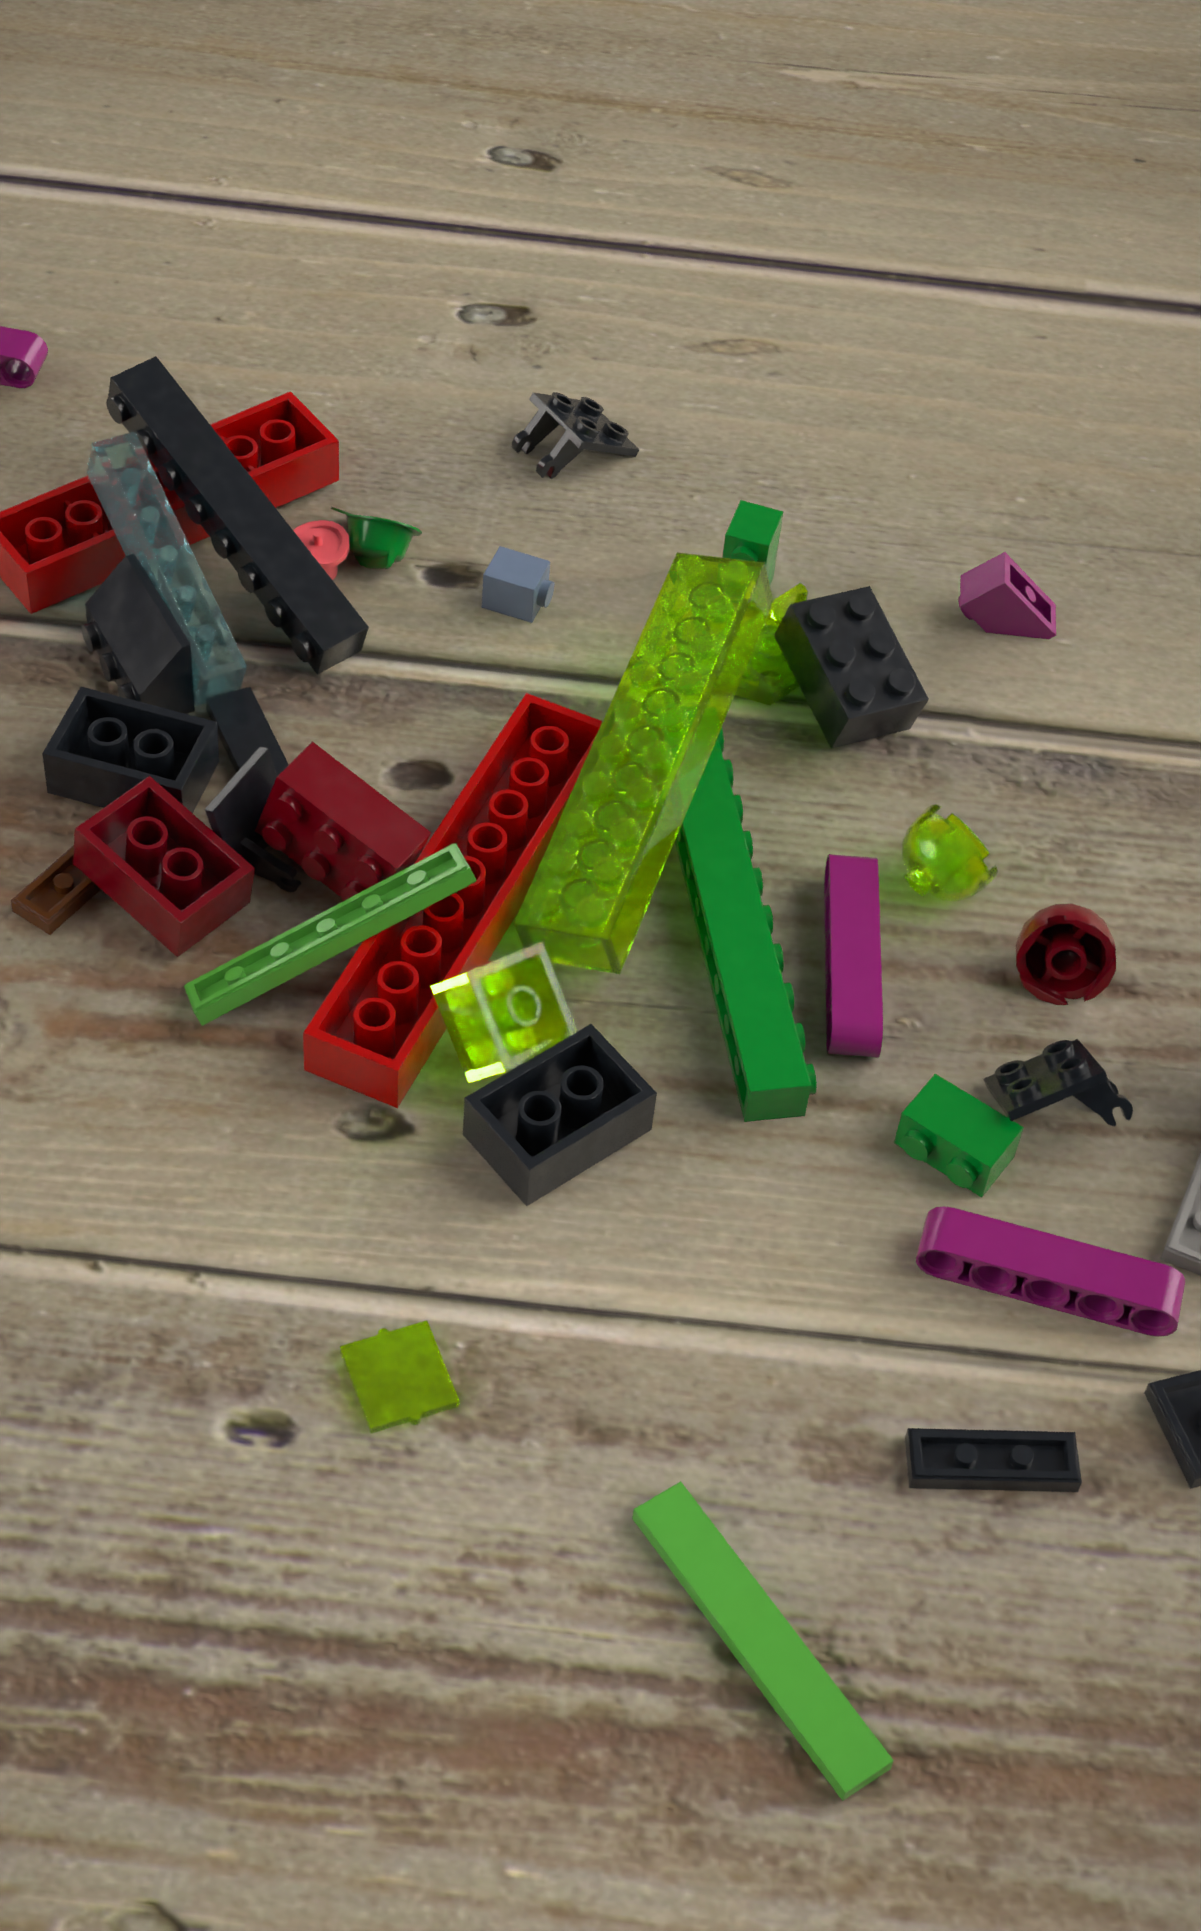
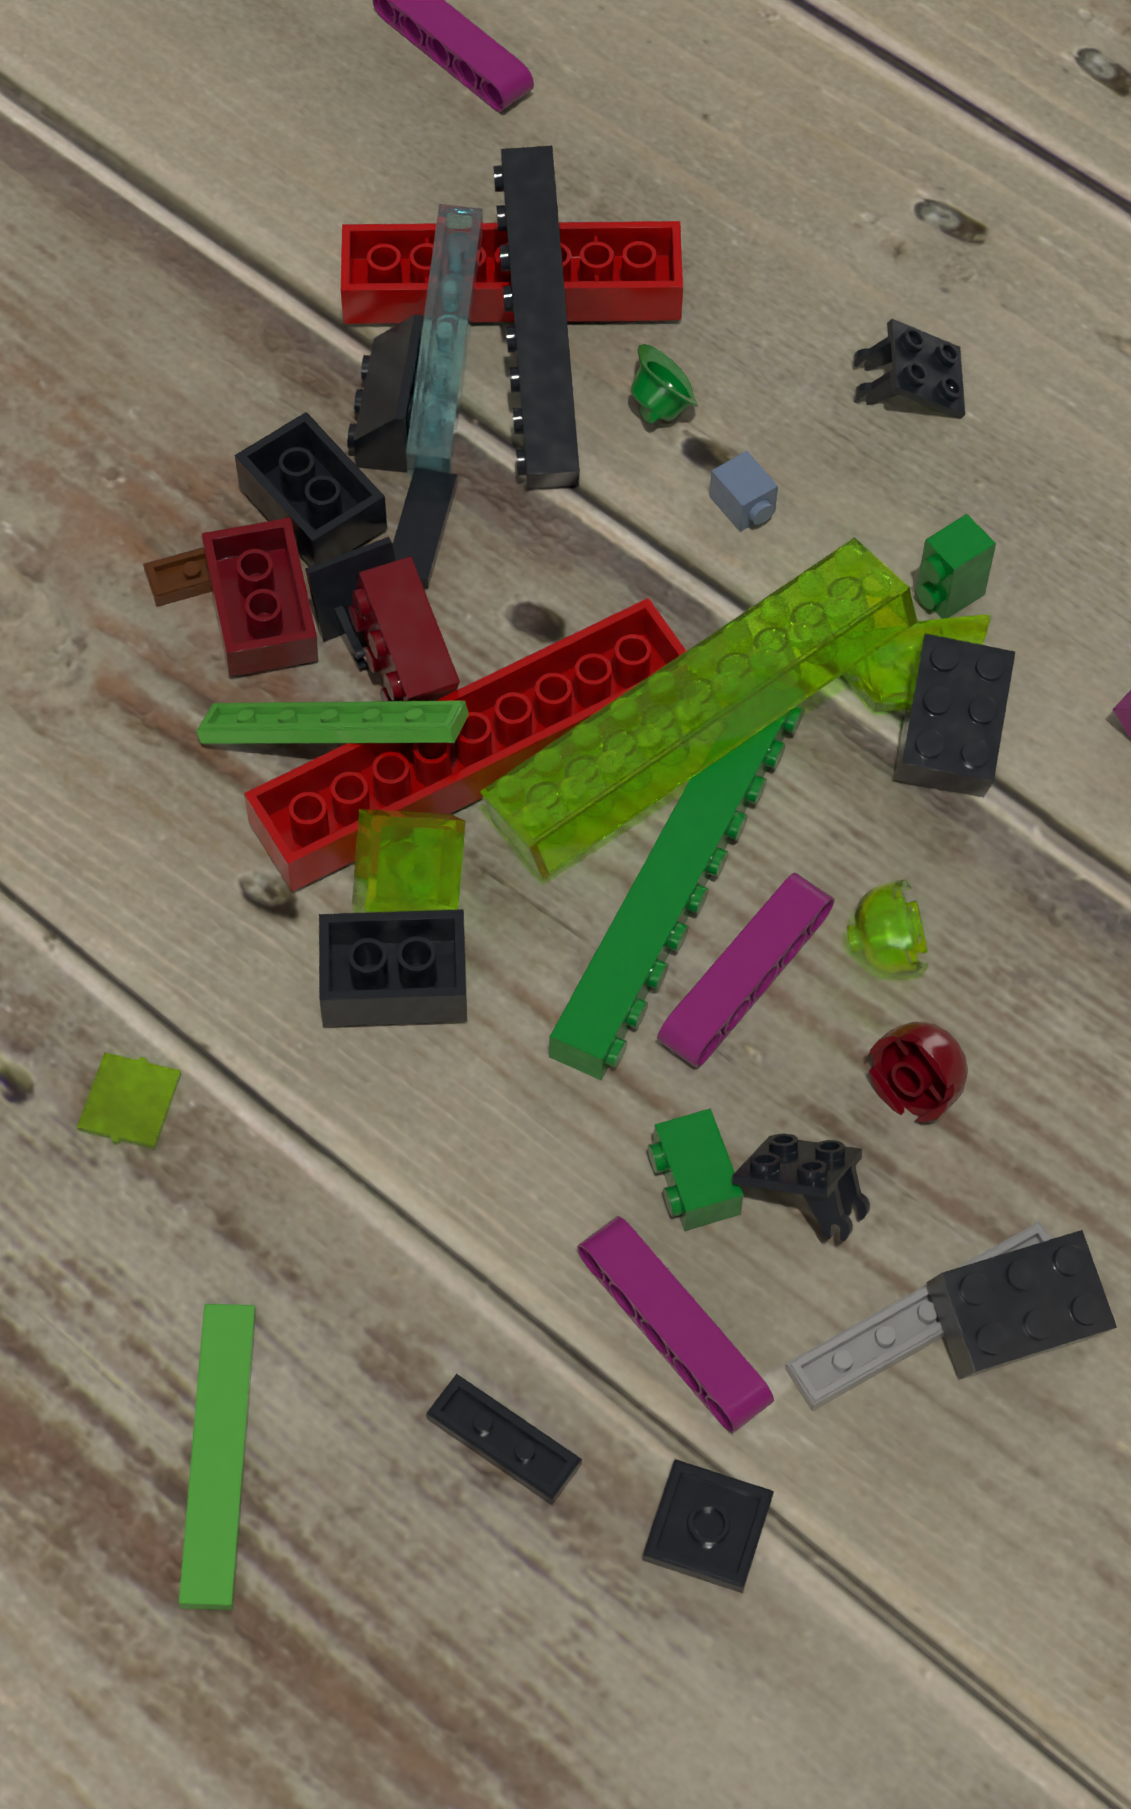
camera: 40 degrees right, 10 degrees up
coral piece [293,520,350,580] -> none

